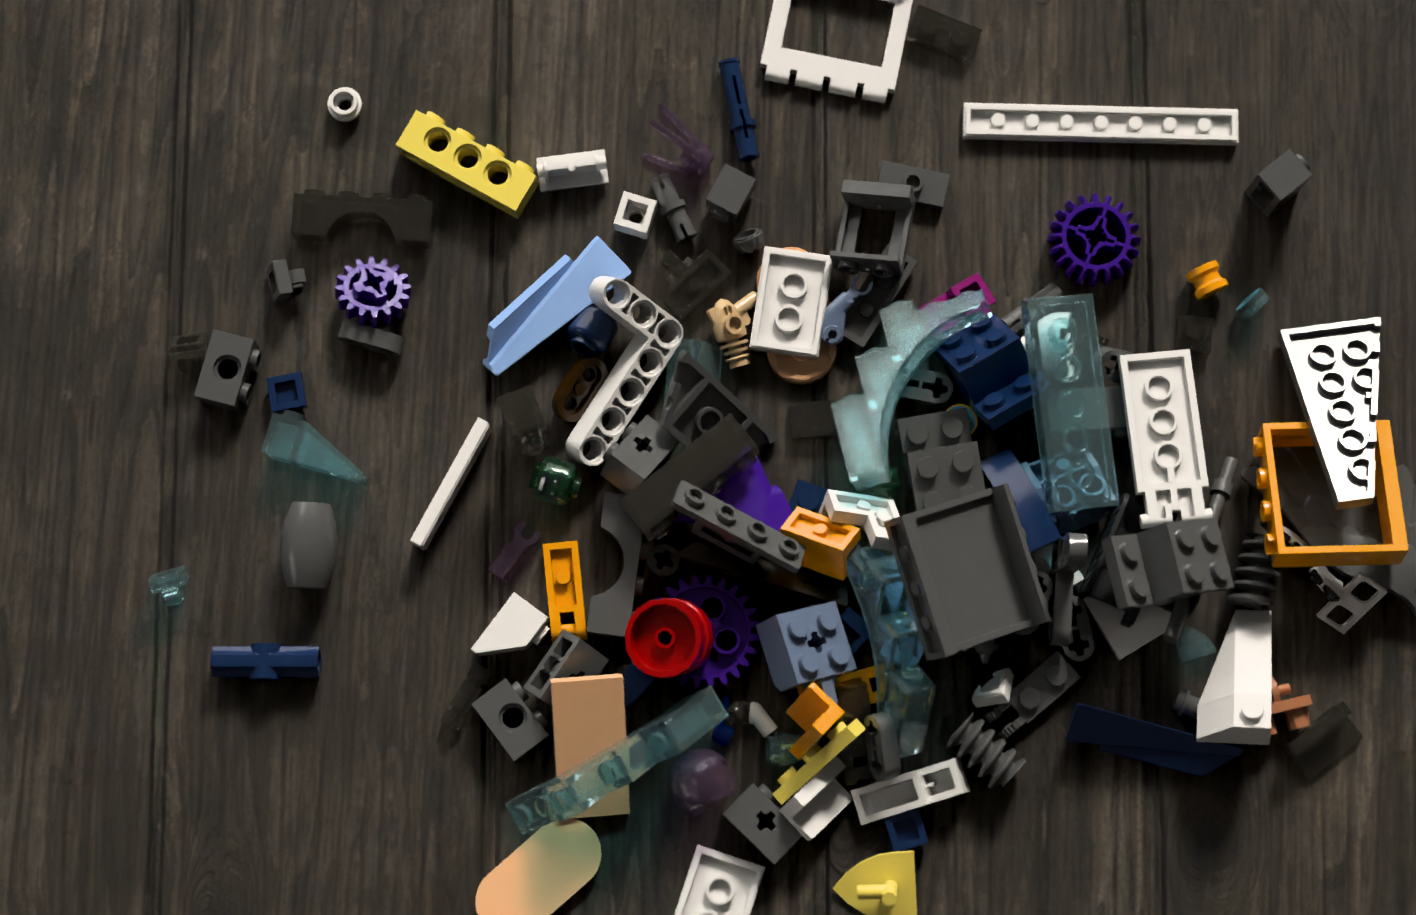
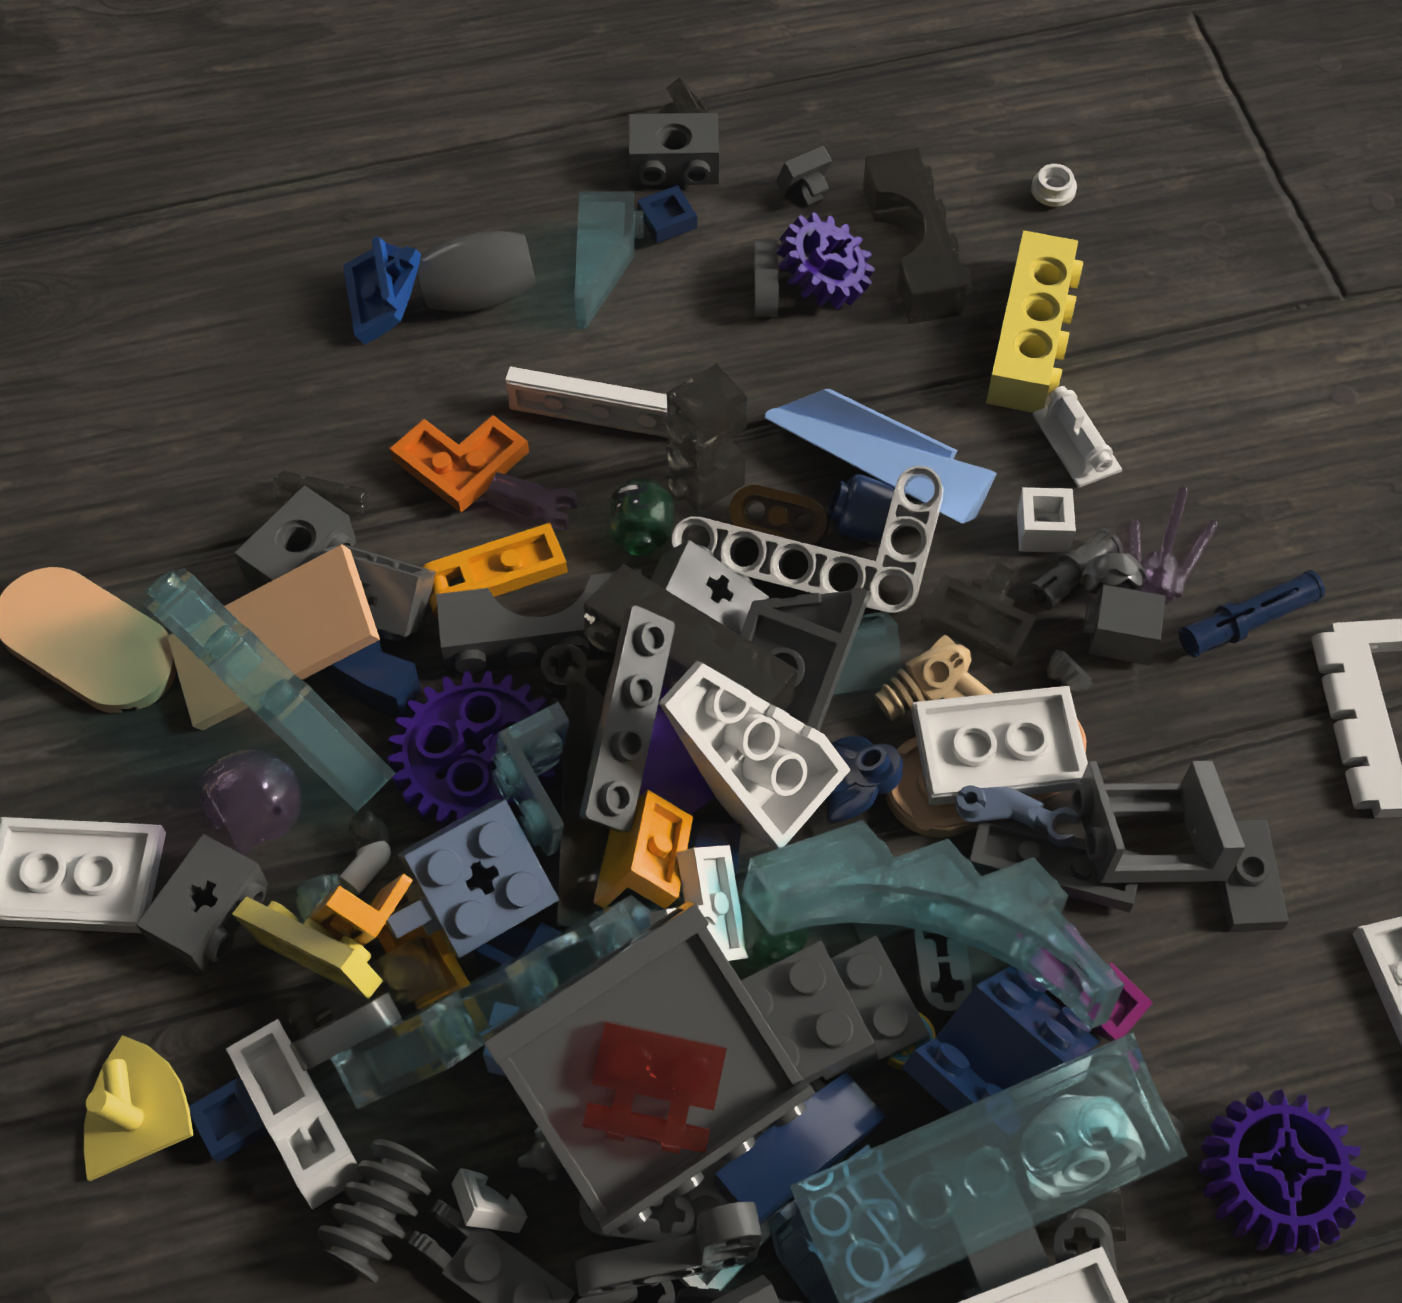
camera: 75 degrees right, 20 degrees down
clear light blue tile [147,565,189,607] -> none
dark blue piece [210,643,322,681] -> none
white slope [471,592,550,656] -> none
red wheel [625,598,714,678] -> none
clear blue hand [712,694,735,746] -> none
white panel [779,756,853,841] -> none
none -> blue slope [343,236,421,345]
none -> orange plate [390,415,529,513]
none -> clear light blue bracket [491,702,569,857]
none -> clear red plate [583,1020,727,1154]
none -> white wedge [659,661,851,850]
none -> dark blue plate [827,736,903,824]
none -> dark grey plate [1080,553,1147,595]

